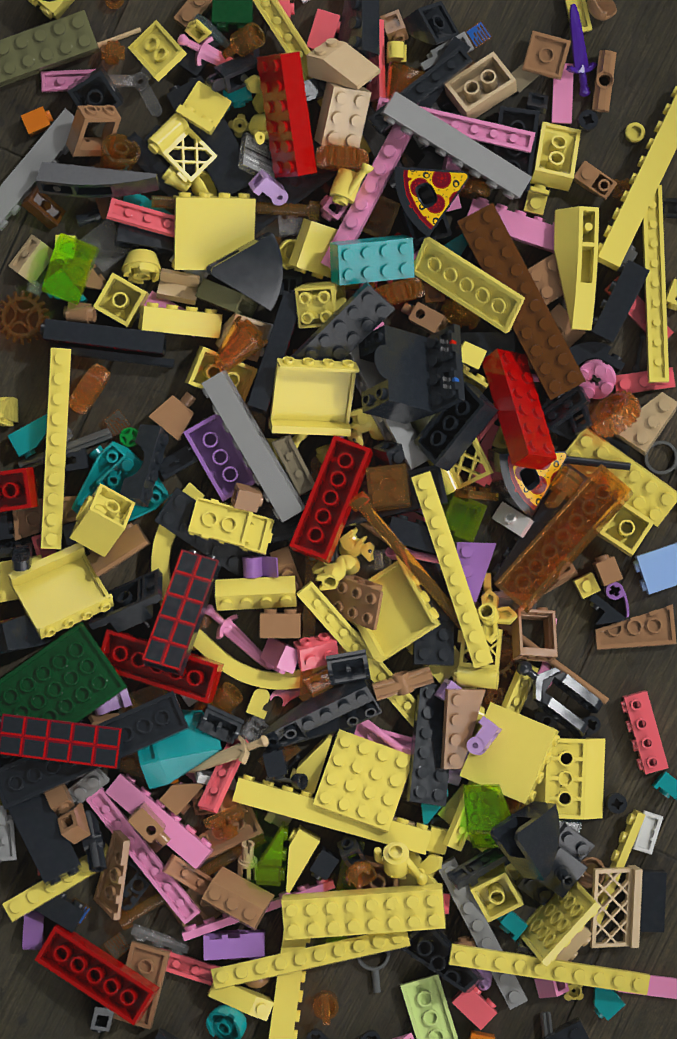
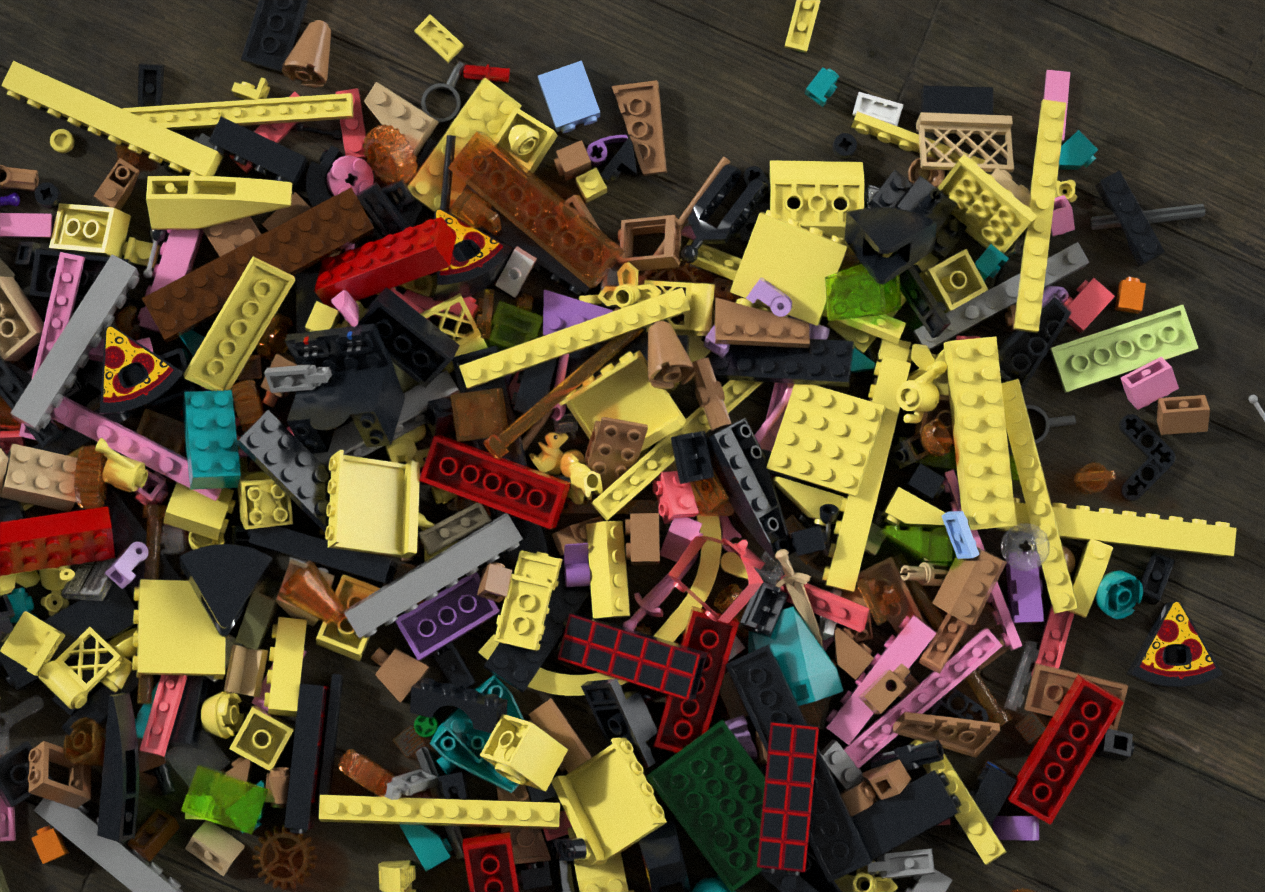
camera: 90 degrees left, 5 degrees down
clear plate [26,281,45,297] -> none
coral brick [620,690,669,774] -> none
none -> hinge [143,225,168,278]
none -> light grey hinge [264,365,332,393]
none -> bright pink slope [332,290,359,327]
none -> light grey hinge [385,769,439,800]
none -> light yellow cone [508,125,539,155]
none -> clear orange plate [516,293,533,316]
none -> medium nougat cone [648,321,695,389]
none -> coral piece [668,536,765,623]
none -> light blue plate [941,511,979,559]
none -> clear plate [1001,523,1050,571]

